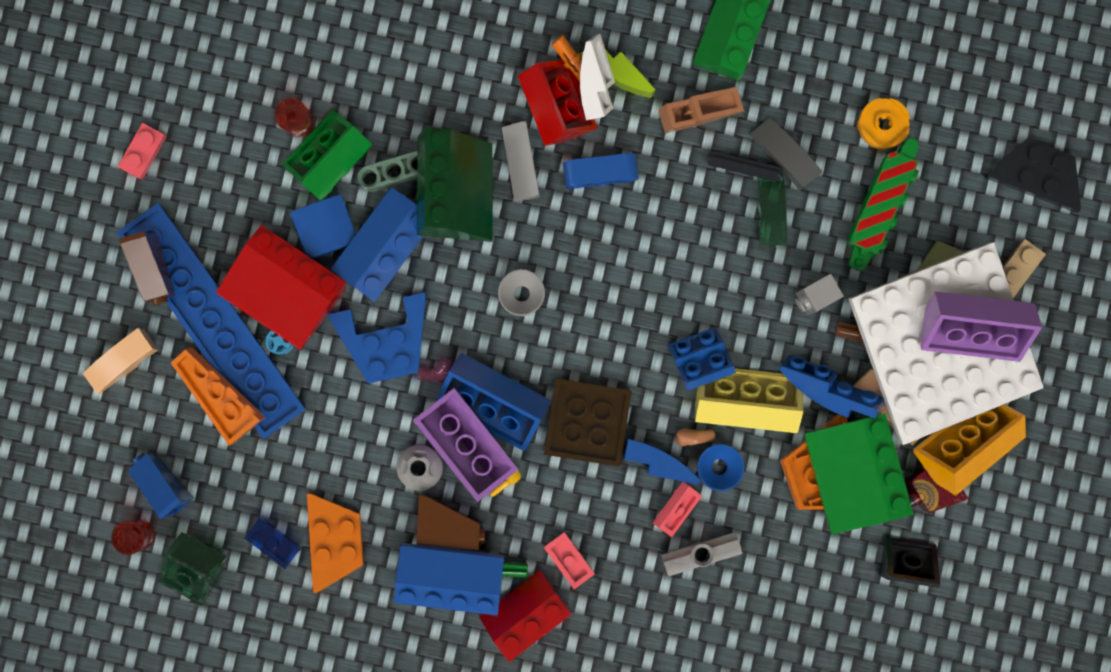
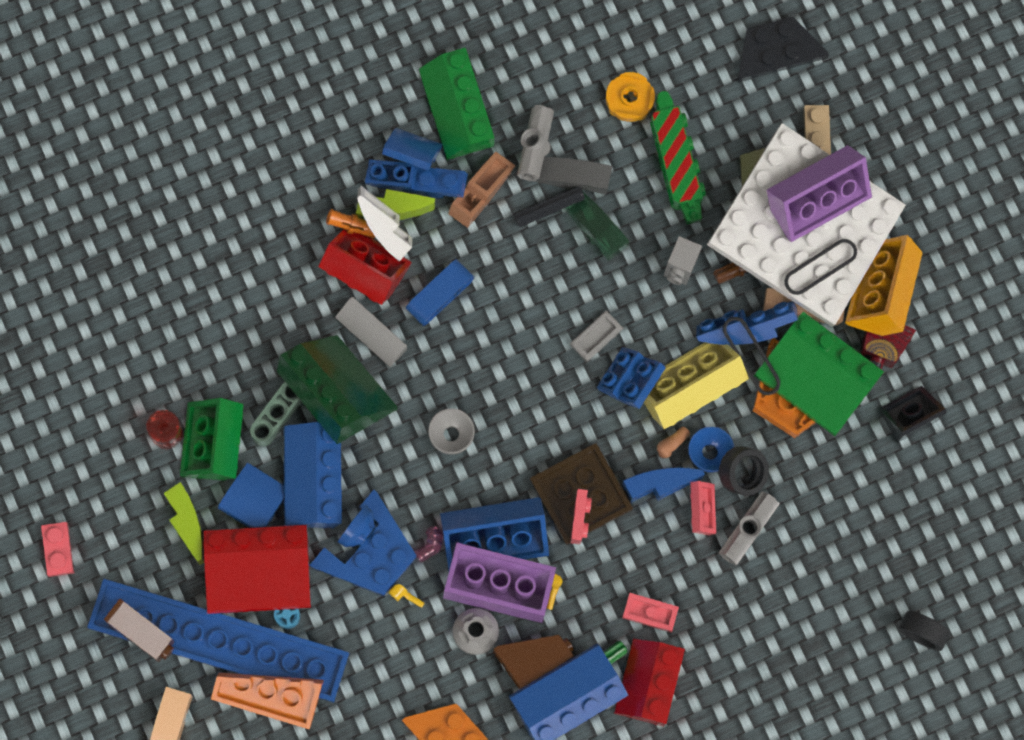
camera: 50 degrees left, 10 degrees down
none -> lime slope [164,482,204,565]
none -> blue piece [338,505,376,547]
none -> blue slope [365,159,468,199]
none -> blue slope [382,128,442,171]
none -> yellow hand [389,584,425,608]
none -> light grey piece [517,105,554,181]
none -> light grey tile [570,311,623,363]
none -> coral plate [570,489,592,544]
none -> black tyre [719,446,769,496]
none -> black piece [723,317,780,395]
none -> black piece [784,239,857,295]

